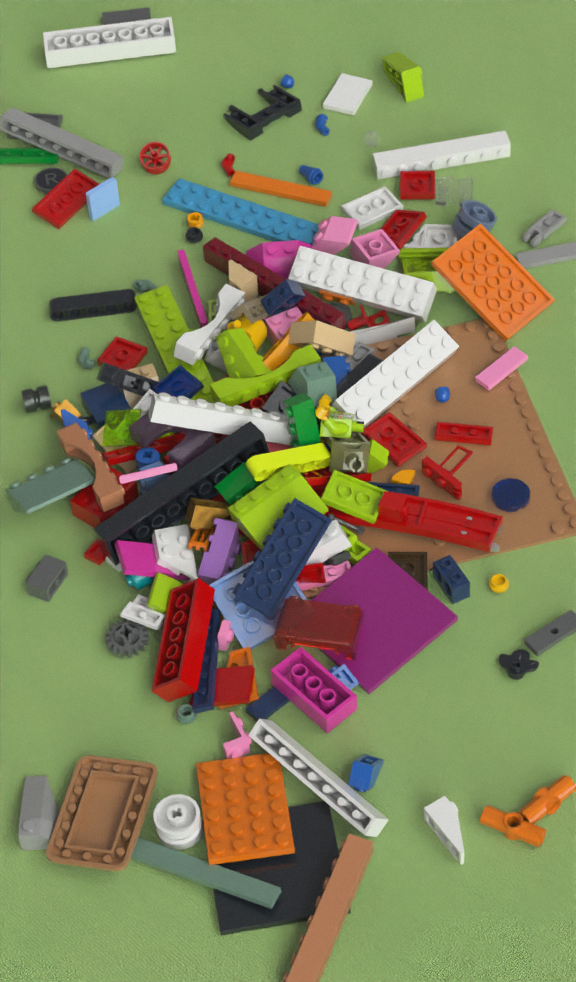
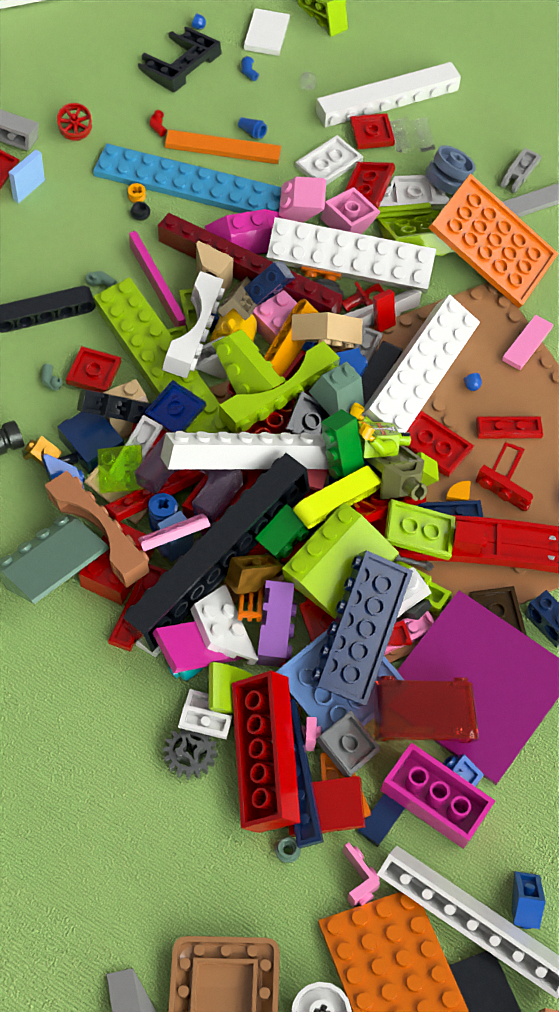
camera: 20 degrees left, 10 degrees up
dark grey brick [26,555,68,602] -> none
none -> dark grey tile [315,710,381,777]
none -> red tile [373,289,396,332]

